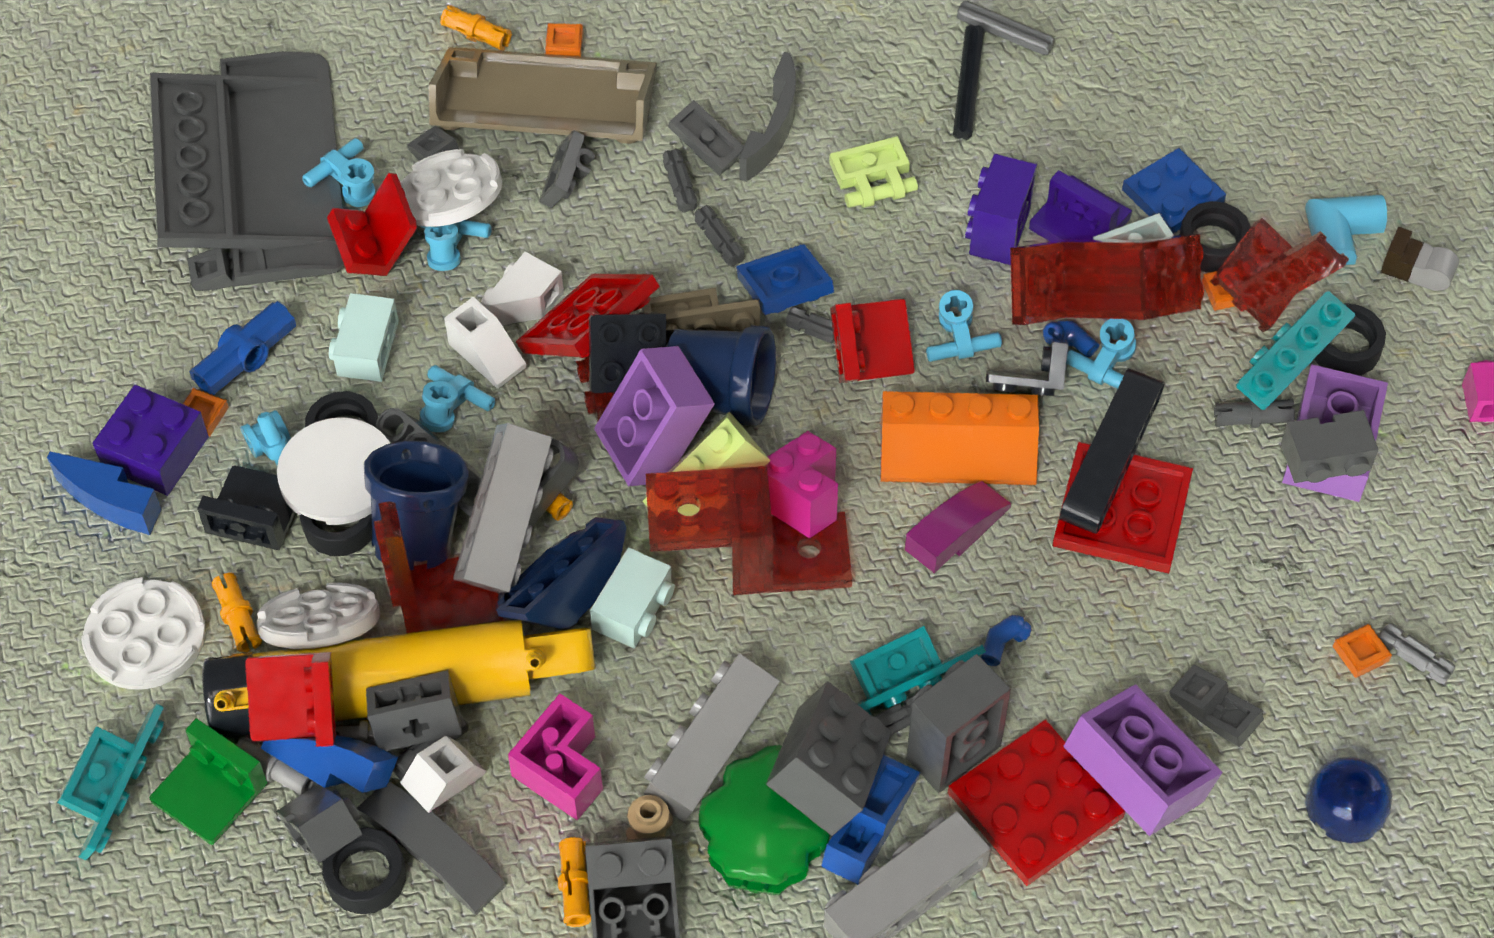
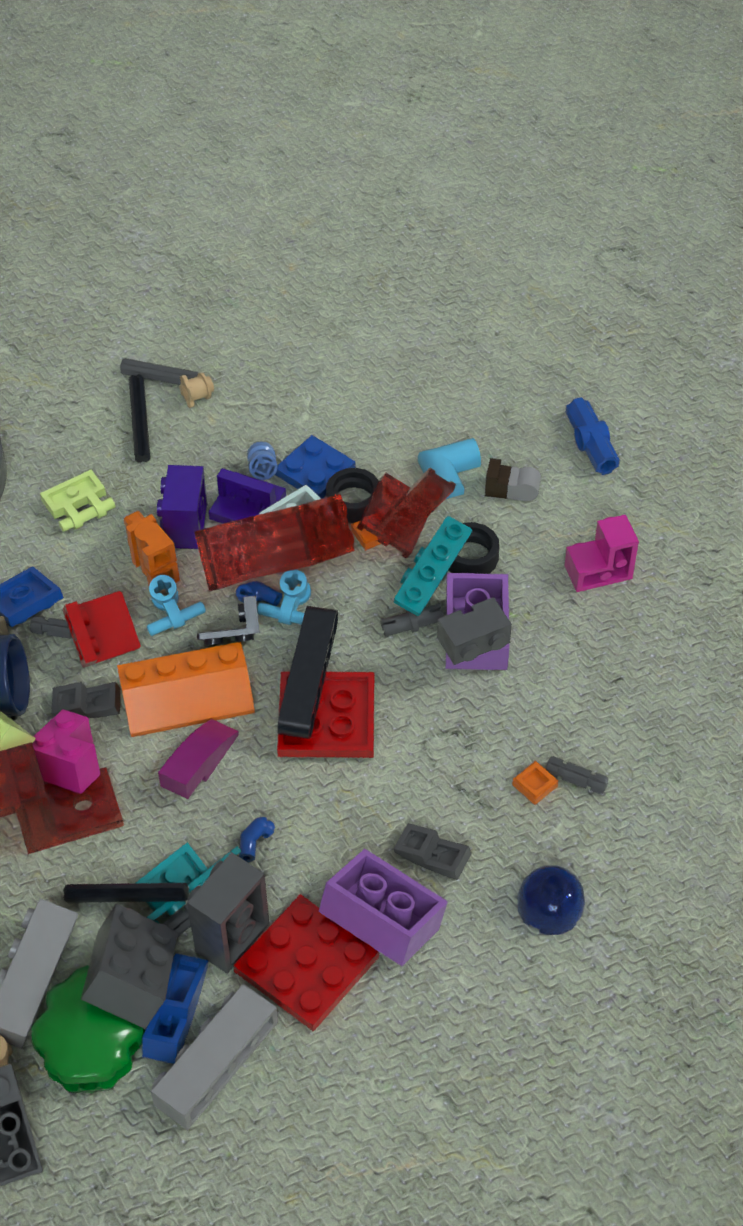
camera: 15 degrees left, 5 degrees down
none -> dark grey slope [51,681,121,718]
none -> black axle [63,883,189,903]
none -> orange hips [124,511,180,586]
none -> tan brick [179,372,214,408]
none -> medium blue wheel [247,441,278,480]

